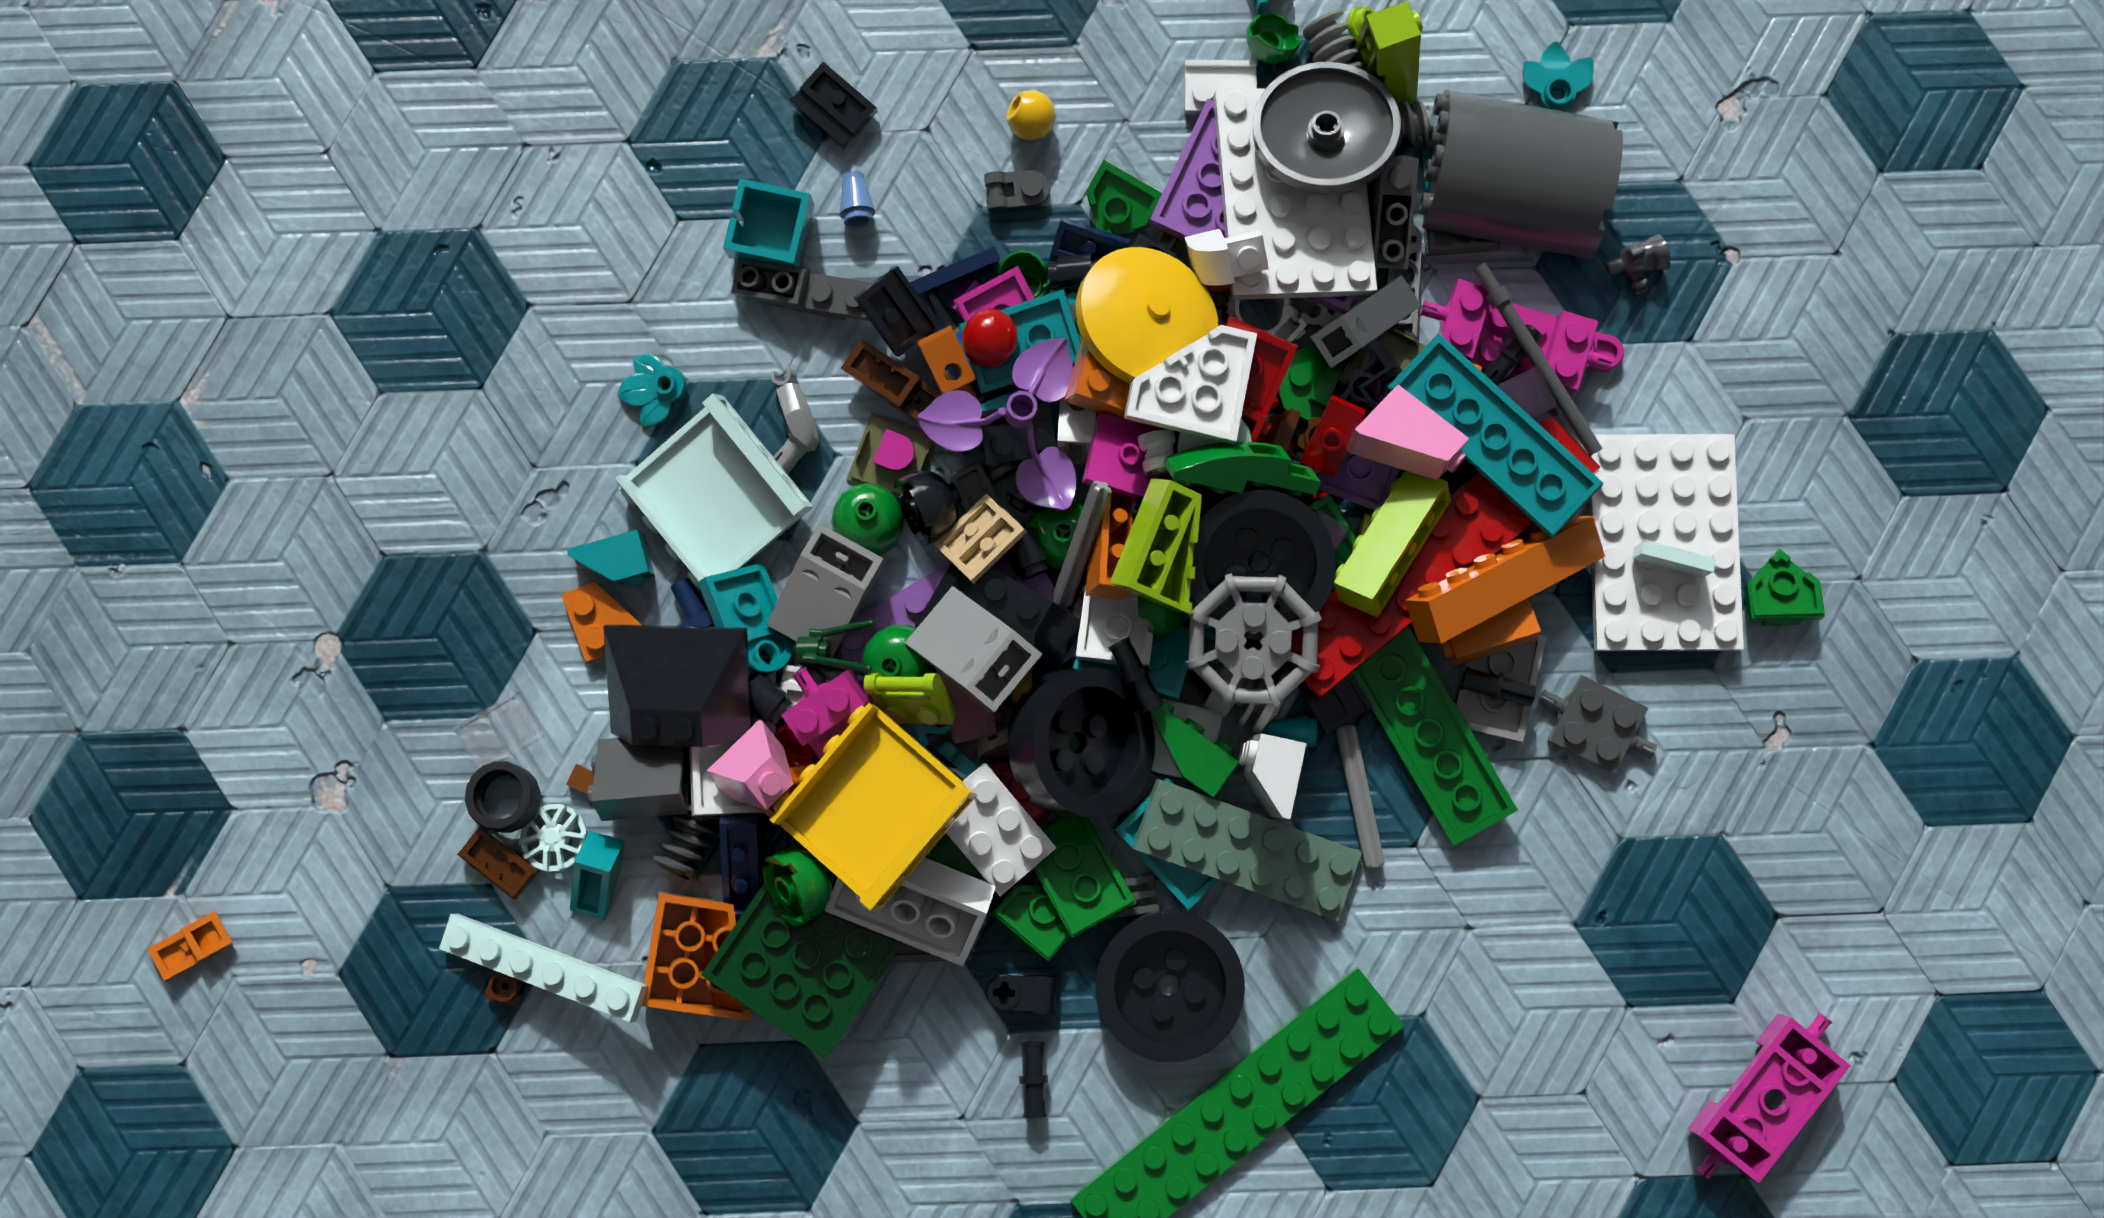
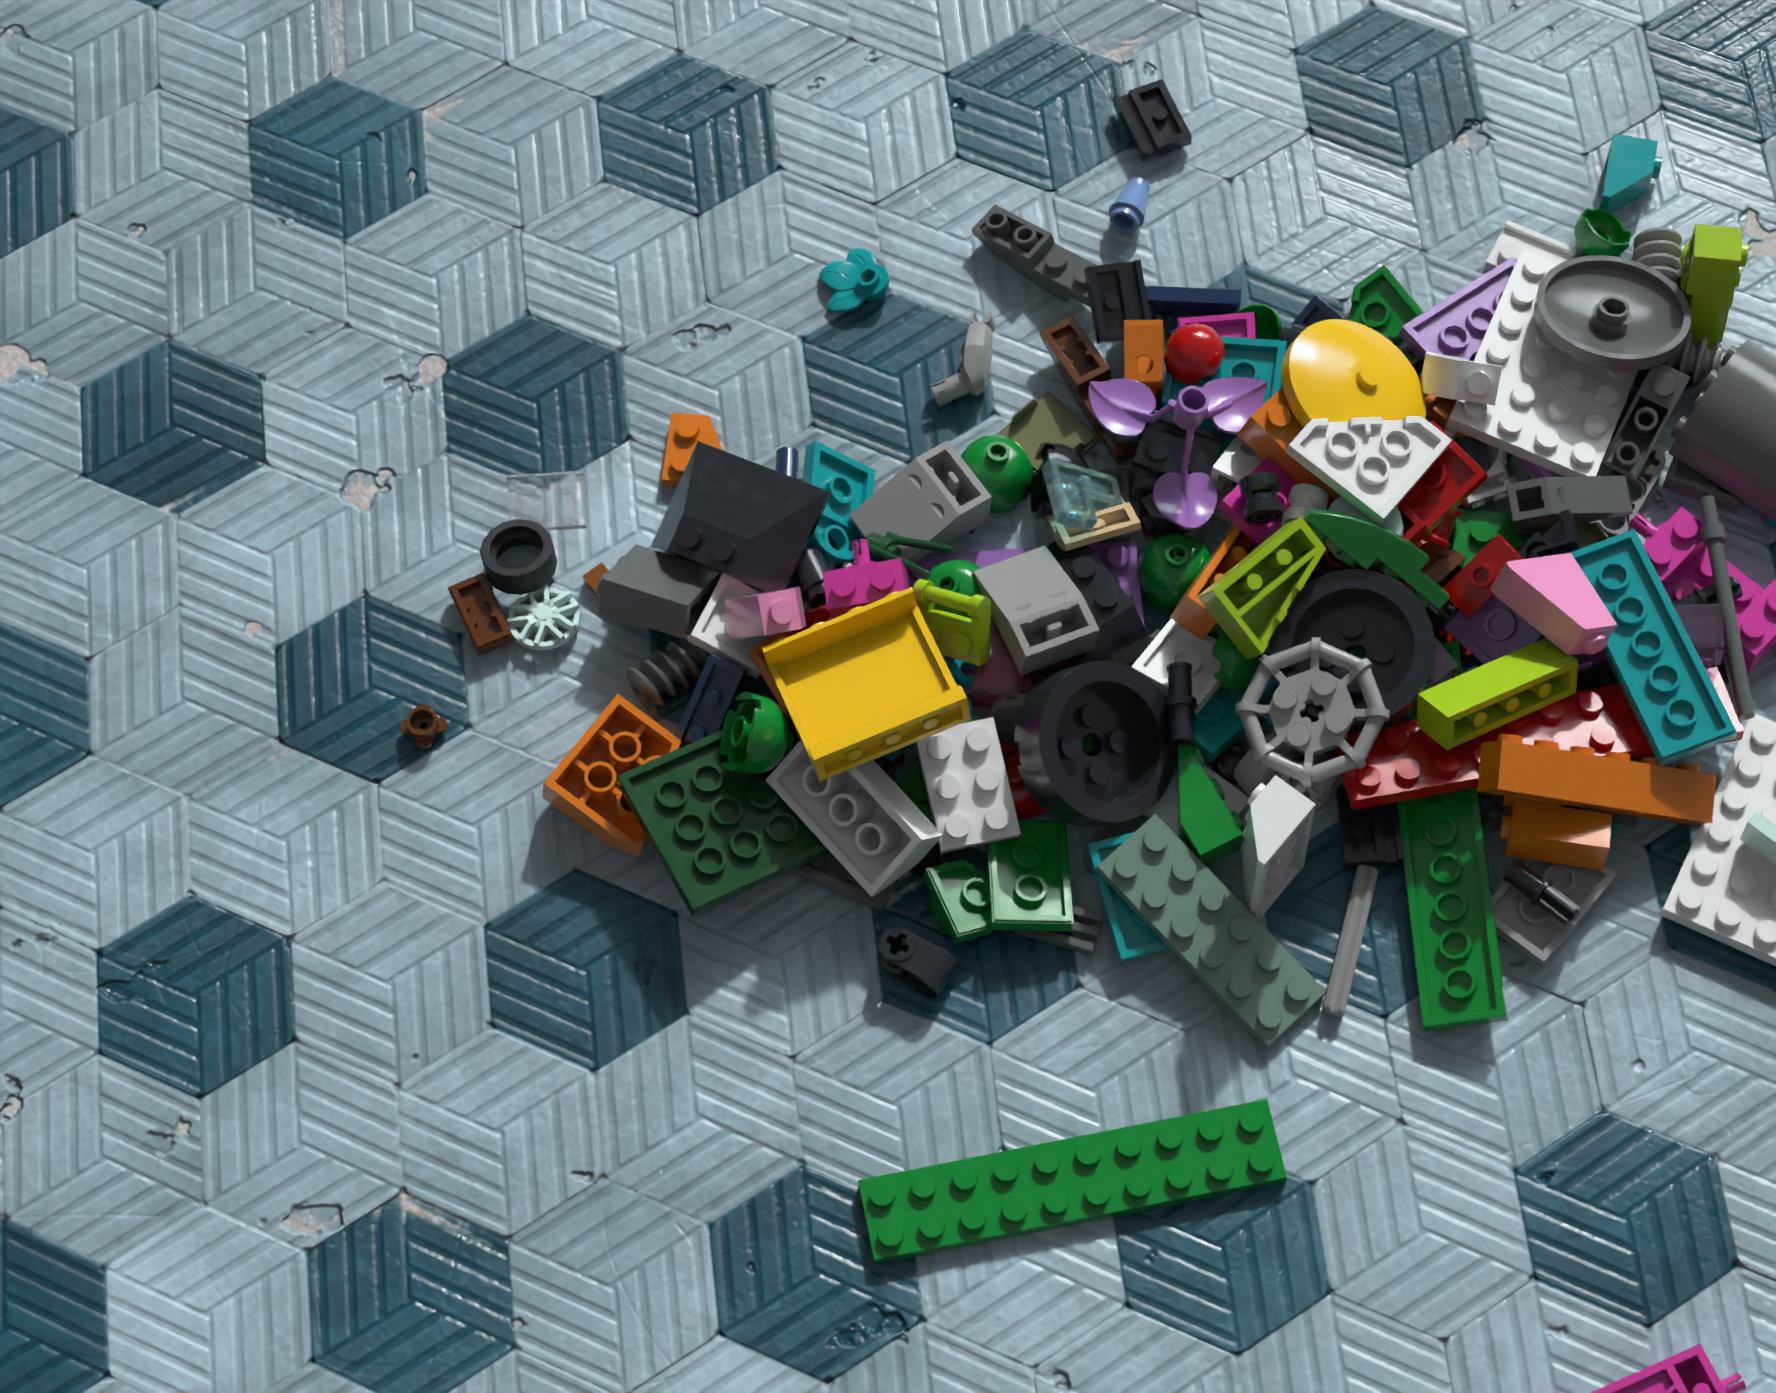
camera: 30 degrees right, 20 degrees down
orange slope [147,911,233,982] -> none
light aqua plate [439,914,648,1022] -> none
teal slope [567,530,655,588] -> none
teal slope [570,831,625,921] -> none
light aqua panel [615,393,813,589] -> none
teal piece [723,178,815,268] -> none
dark pink tile [872,429,916,472] -> none
dark grey plate [984,170,1050,212] -> none
yellow piece [1006,90,1056,141] -> none
black brick [1006,523,1049,581] -> none
black pin [1019,1041,1048,1118] -> none
light grey axle [1052,480,1112,607] -> none
black brick [1095,910,1245,1062] -> none
teal cone [1265,714,1318,751] -> none
dark grey plate [1538,675,1657,773] -> none
none -> clear light blue plate [1042,457,1123,532]
none -> black wheel [1239,472,1284,524]

